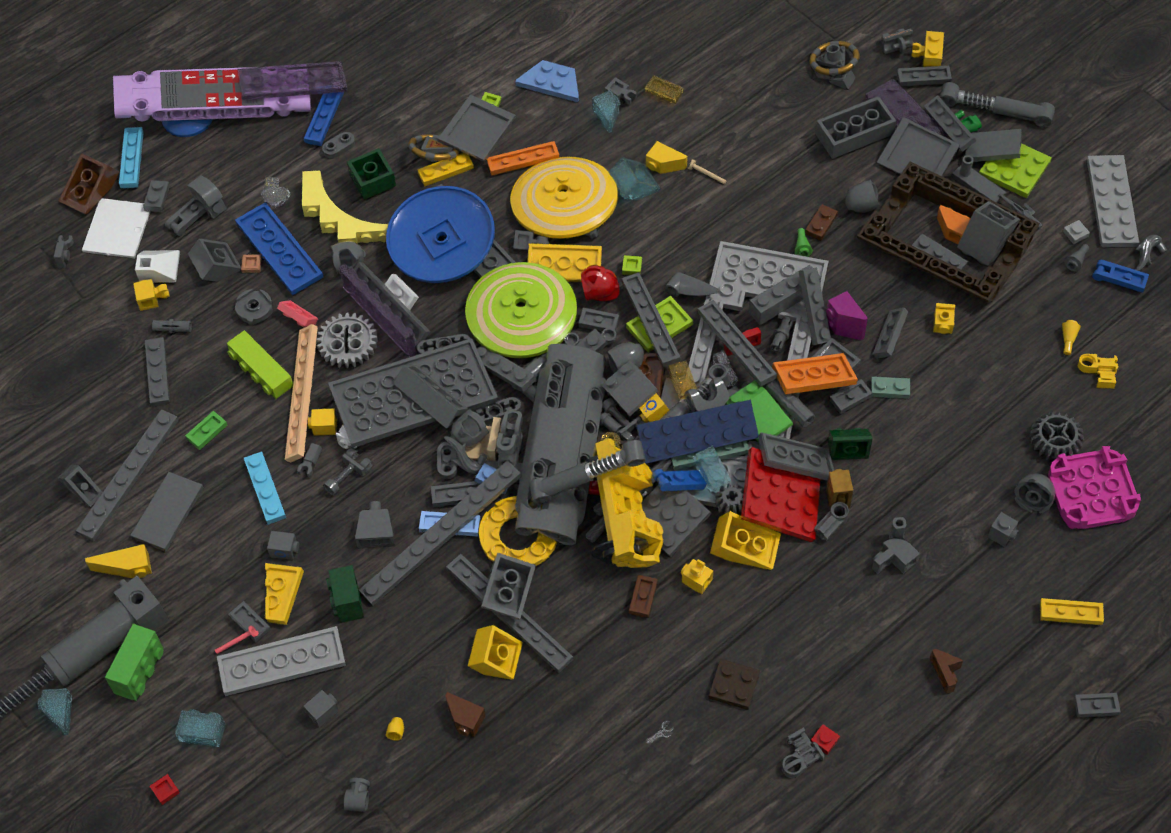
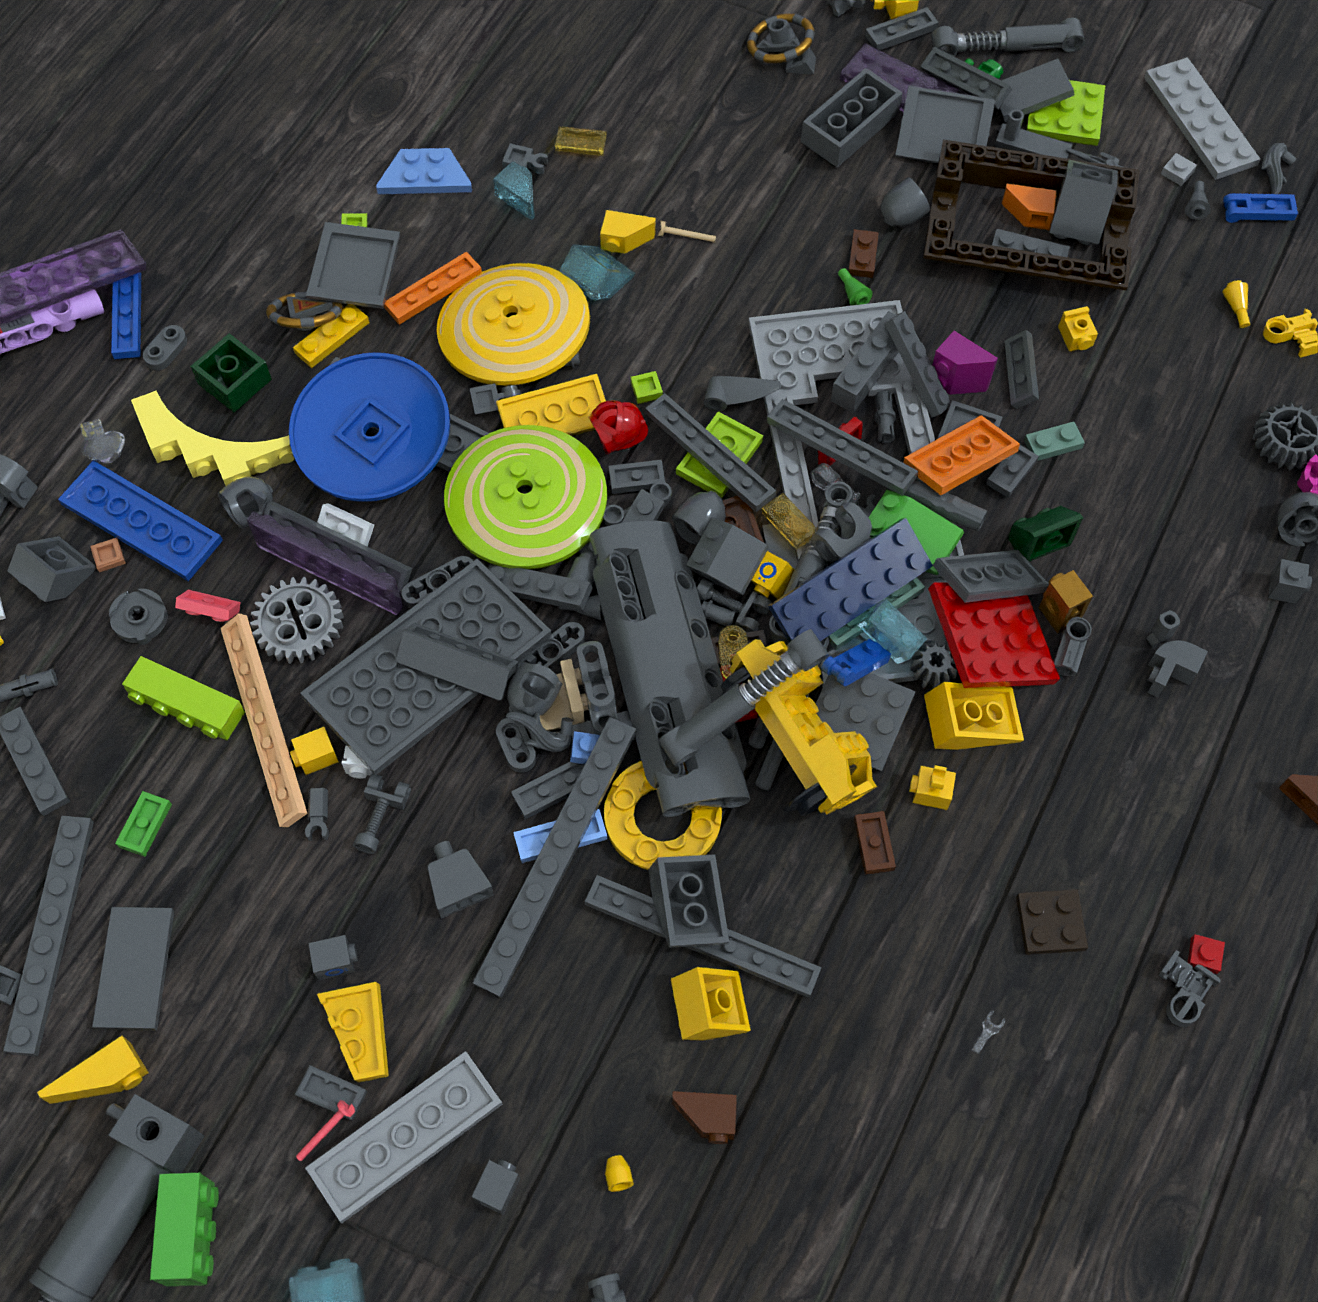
camera: 25 degrees left, 5 degrees up
medium azure plate [244,452,286,524] -> none
dark green brick [326,565,364,623] -> none

